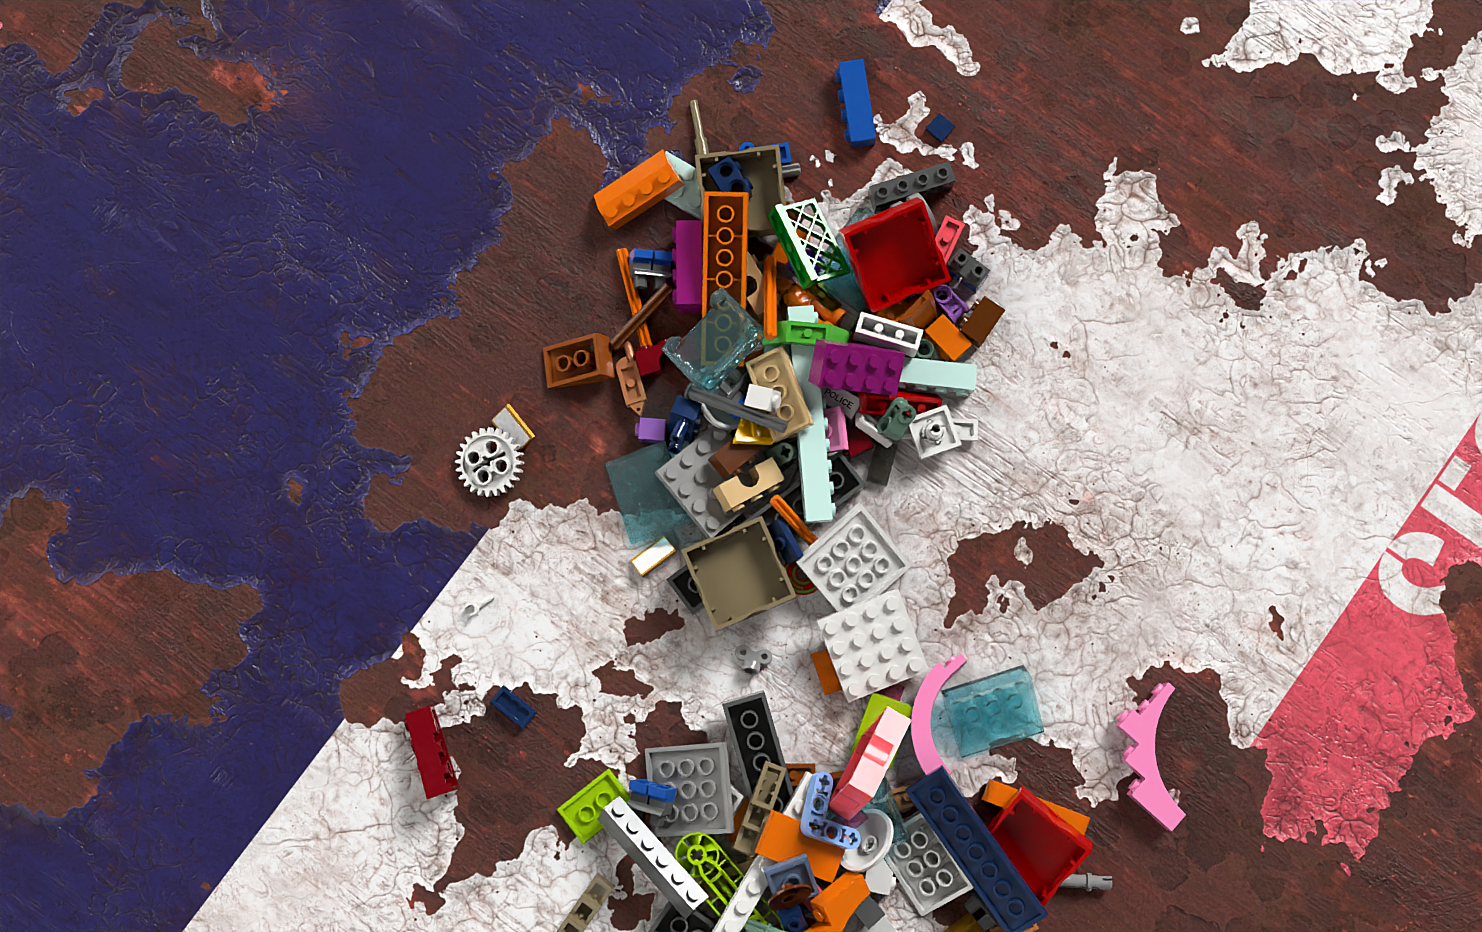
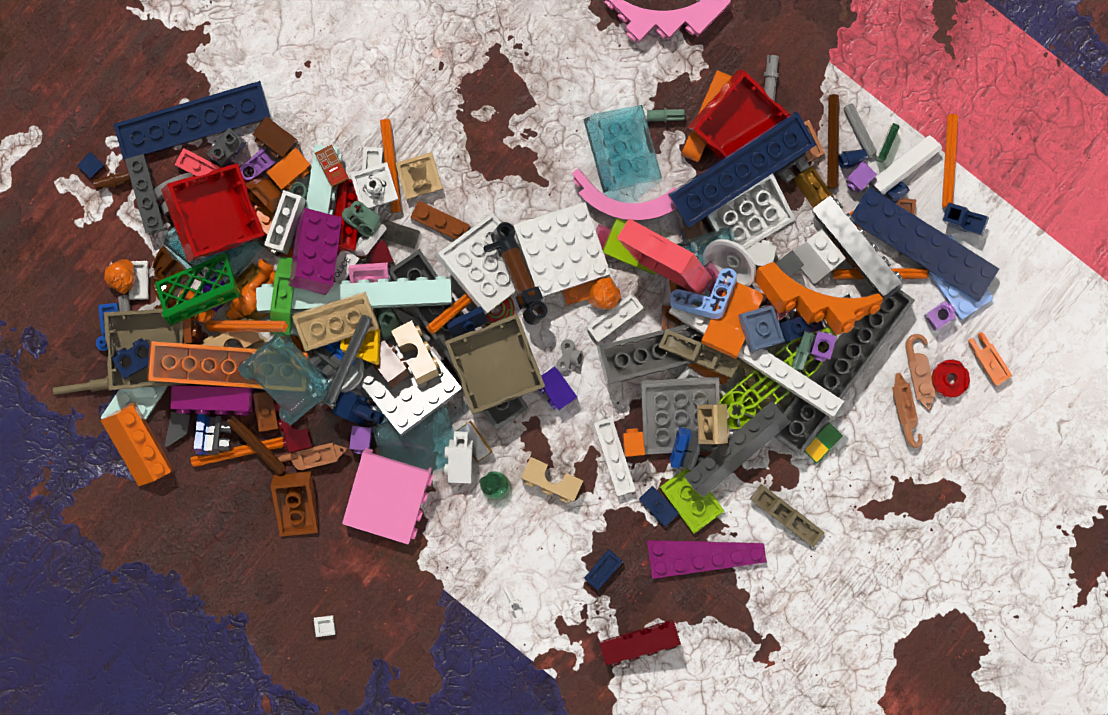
camera: 90 degrees left, 5 degrees up
white gear [455,427,524,497] -> none
flat silver slope [491,404,535,452] -> none
white brick [744,384,781,413] -> none
reddish brown dish [768,883,812,910] -> none
blue brick [835,59,876,148] -> none
none -> reddish brown pin [93,171,131,191]
none -> orange hair [104,259,137,294]
none -> dark blue plate [113,81,271,161]
none -> white tile [129,261,149,300]
none -> reddish brown brick [151,246,190,300]
none -> dark grey tile [165,412,191,447]
none -> dark orange plate [183,315,198,343]
none -> dark orange plate [253,391,279,432]
none -> white tile [314,615,336,637]
none -> dark orange tile [315,144,349,188]
none -> bright pink panel [342,448,434,544]
none -> orange axle [380,119,401,213]
none -> tan plate [395,152,443,200]
none -> dark orange plate [410,200,470,240]
none -> white brick [444,431,473,483]
none -> clear green hair [479,471,511,500]
none -> black piece [483,222,548,325]
none -> tan arch [521,457,583,504]
none -> dark purple brick [539,366,577,411]
none -> white plate [586,293,644,342]
none -> orange hair [588,277,621,310]
none -> white plate [594,417,636,496]
none -> orange brick [622,428,645,457]
none -> dark blue plate [639,486,679,526]
none -> sand green axle [647,108,685,123]
none -> magenta wing [647,540,767,579]
none -> tan slope [697,404,729,444]

